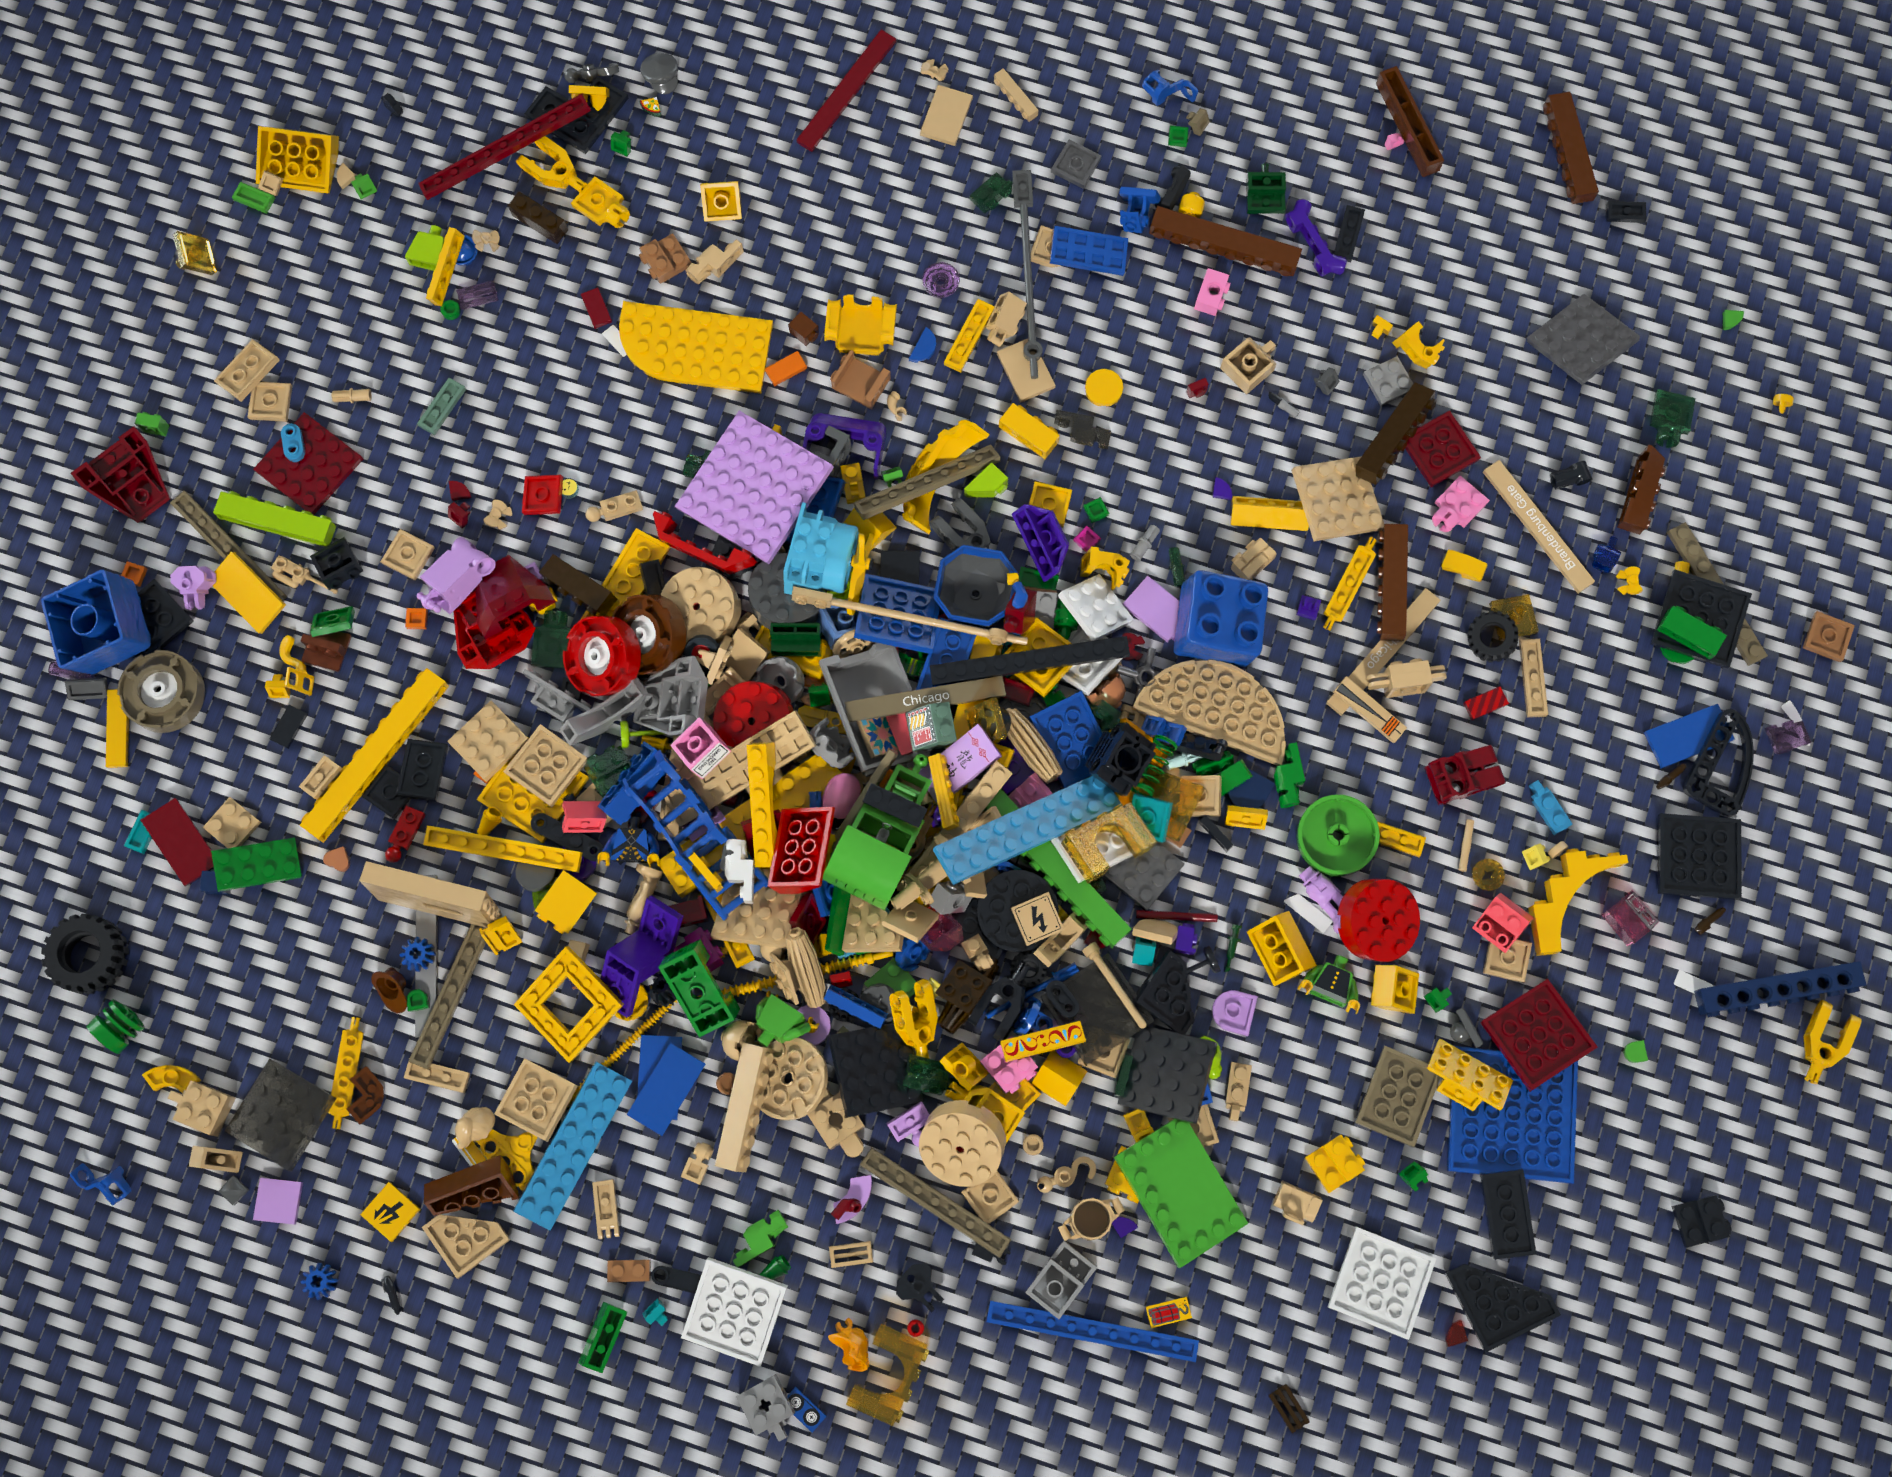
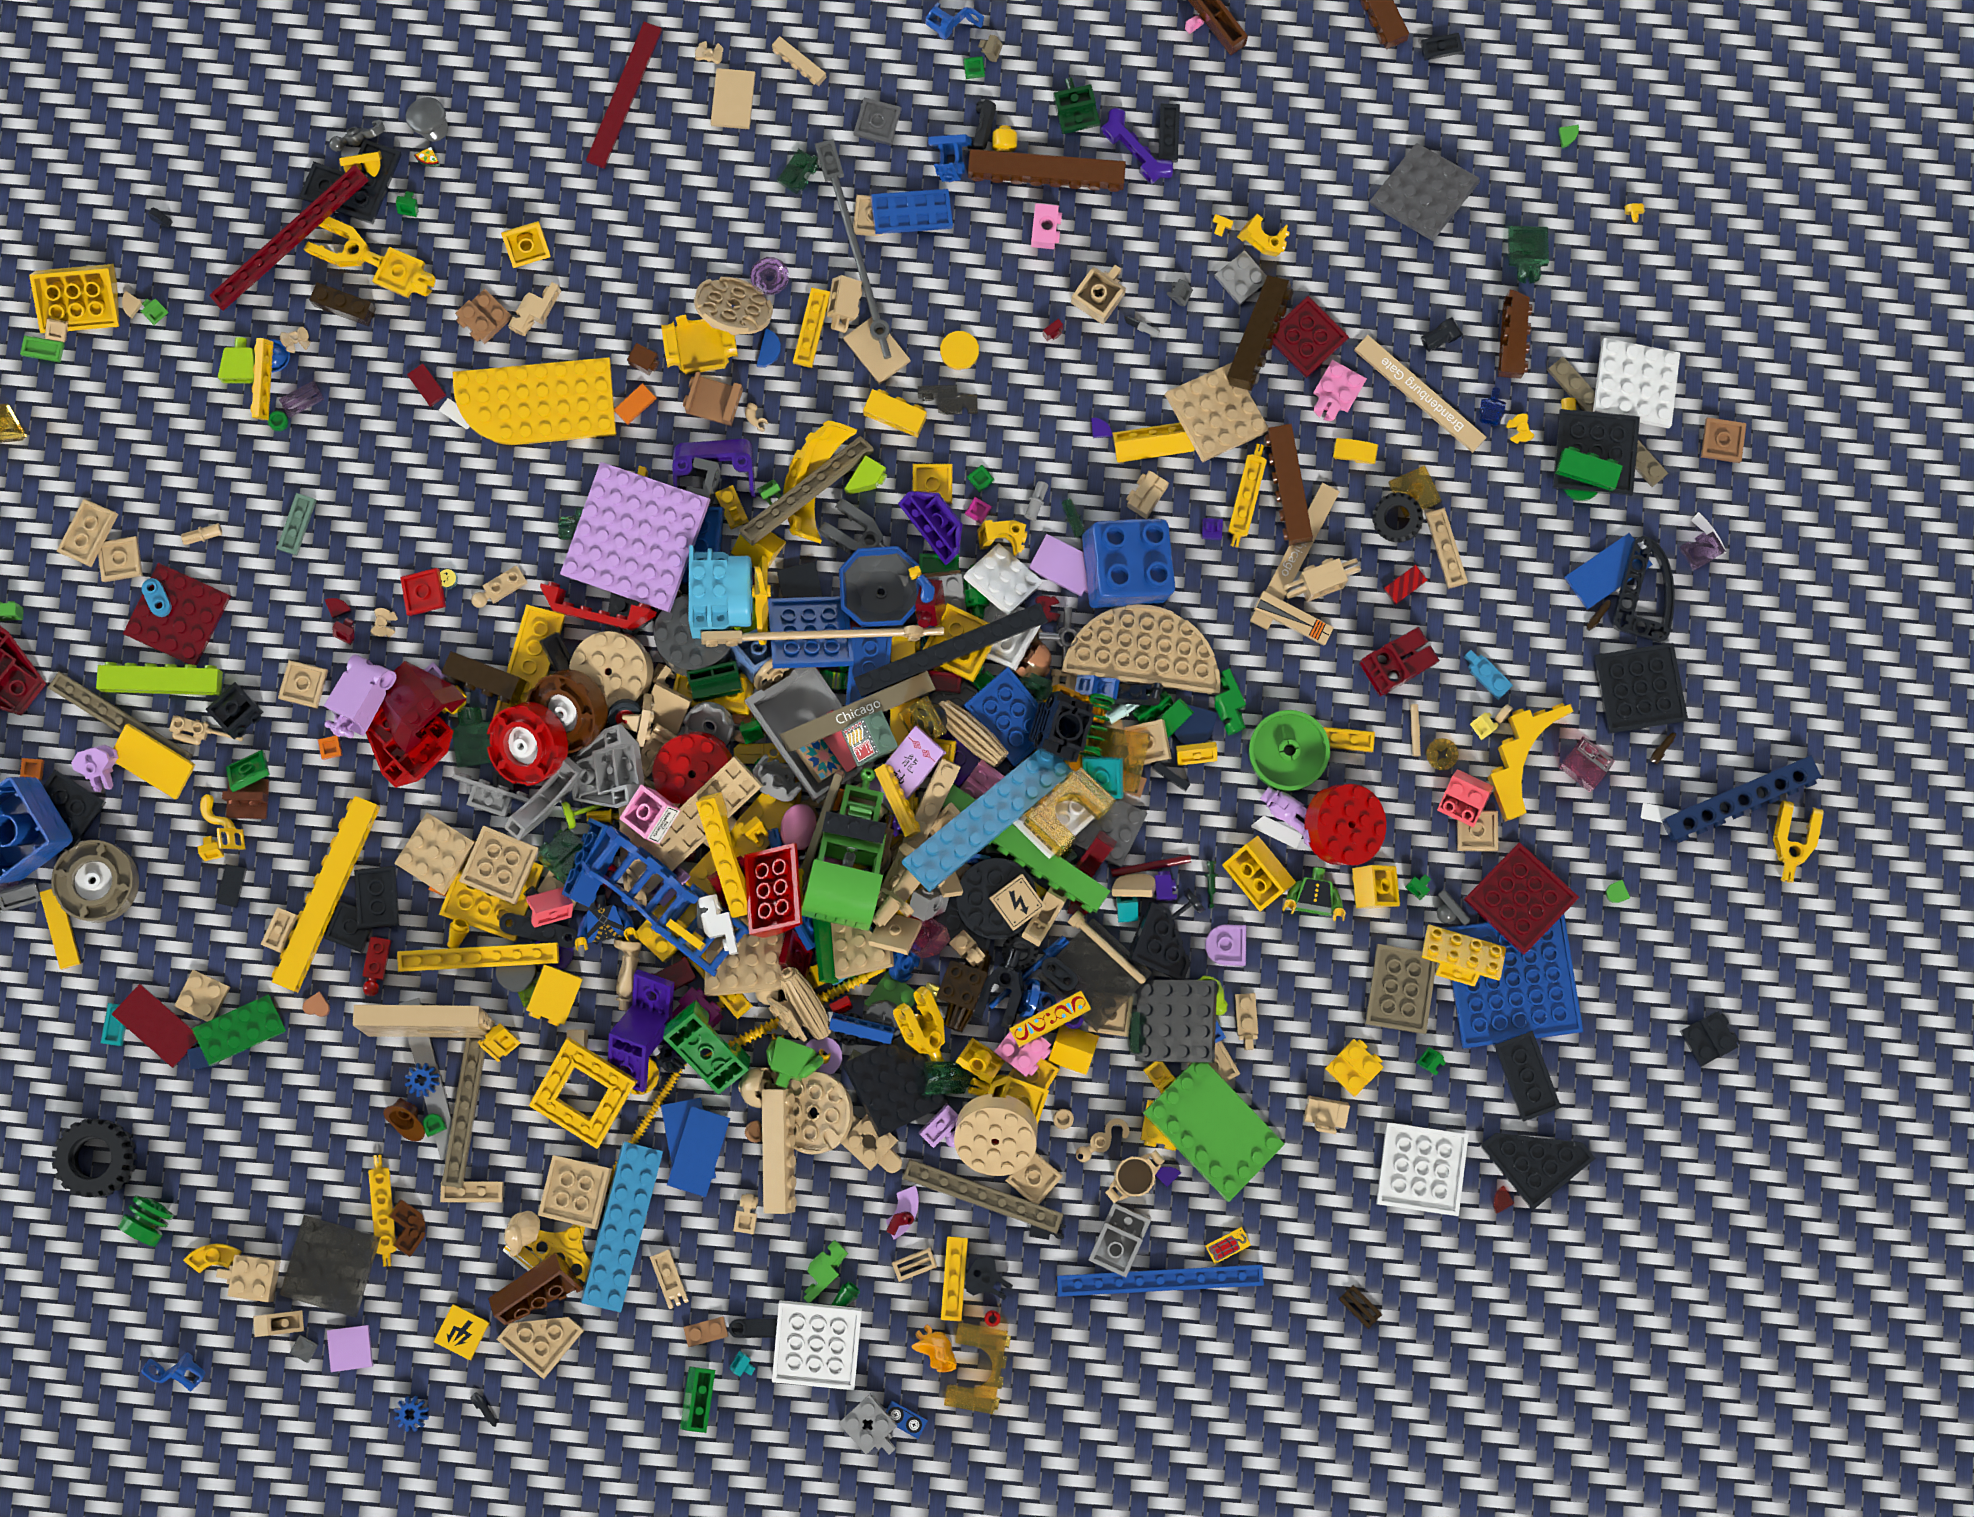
camera: 15 degrees left, 5 degrees up
none -> tan plate [694,277,773,335]
none -> yellow tile [741,816,768,844]
none -> yellow plate [941,1236,968,1321]
none -> dark red panel [1075,831,1117,878]
none -> white plate [1593,338,1680,428]

